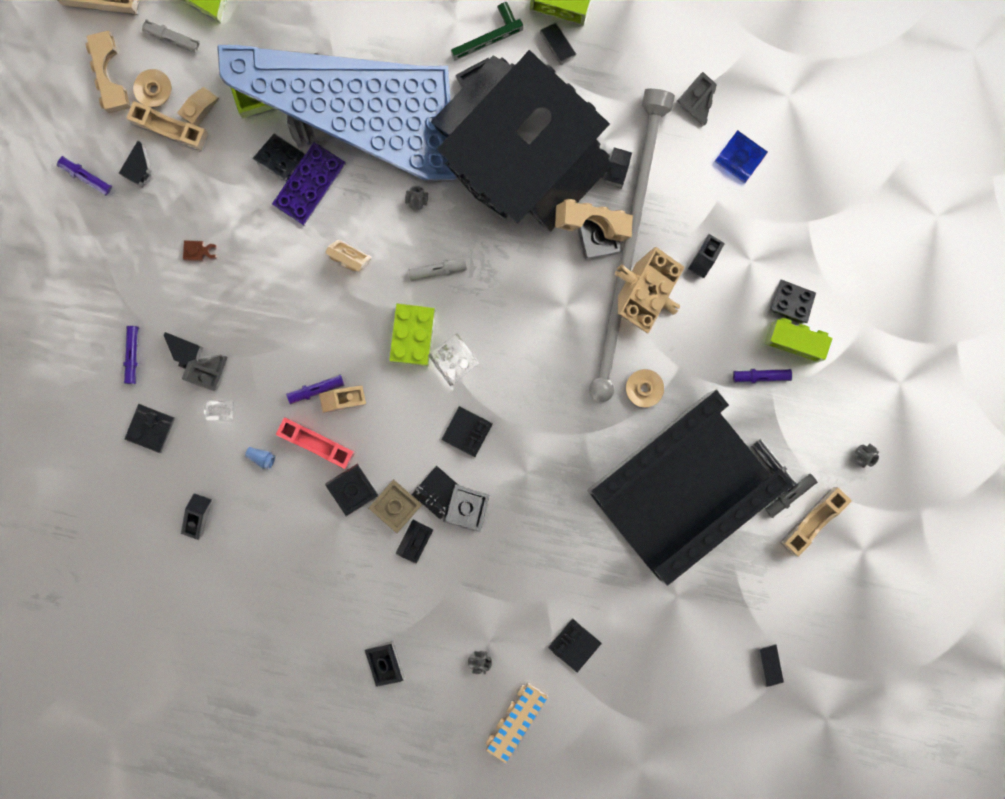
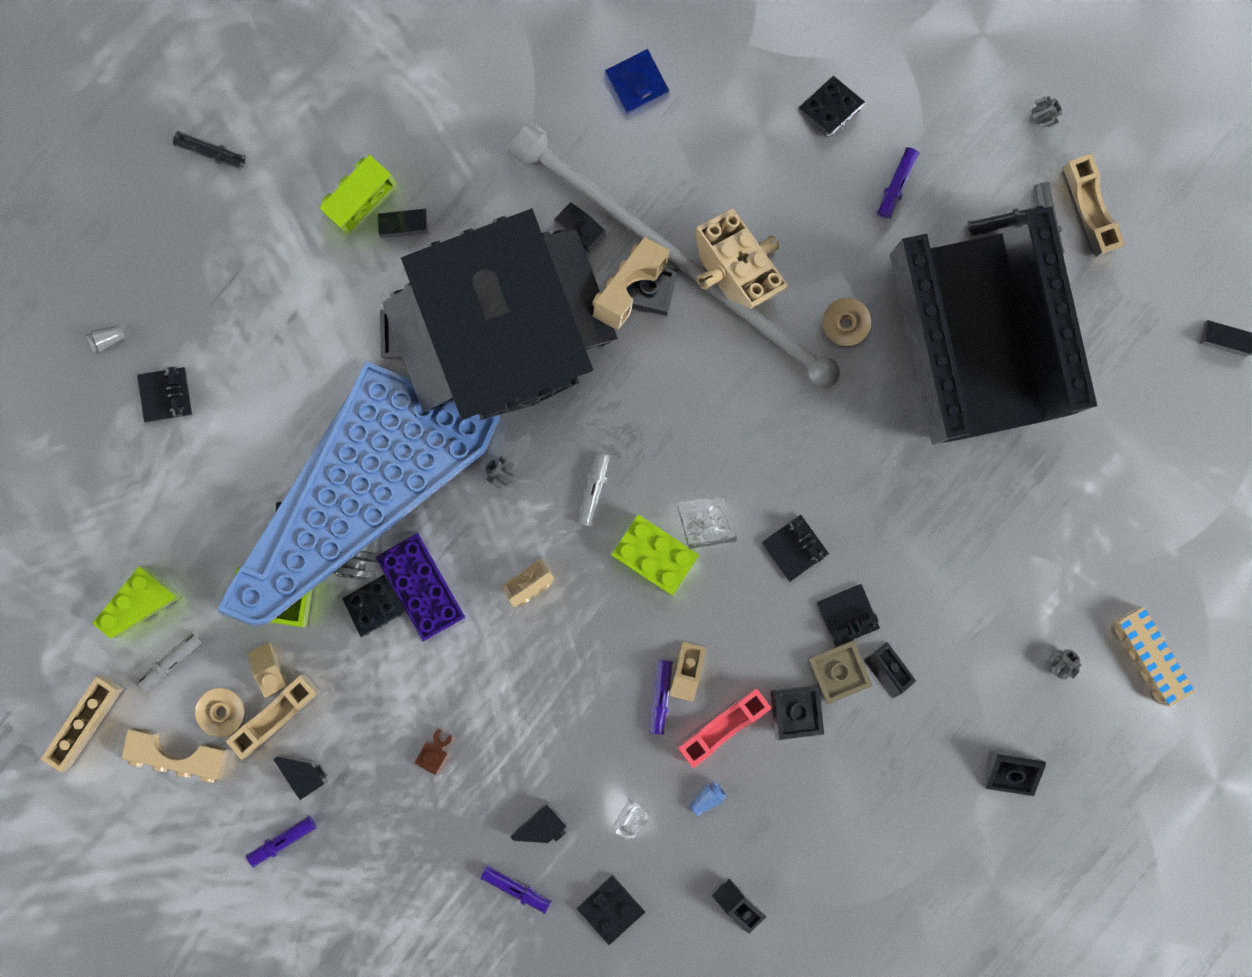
camera: 60 degrees left, 0 degrees up
dark grey wing [182,355,228,391] -> none
hinge [443,484,490,532] -> none
dark green piece [451,2,523,61] -> none
black hinge [548,618,602,673] -> none
dark grey wing [677,72,717,126] -> none
black slope [688,234,725,278] -> none
lime brick [764,318,833,363] -> none

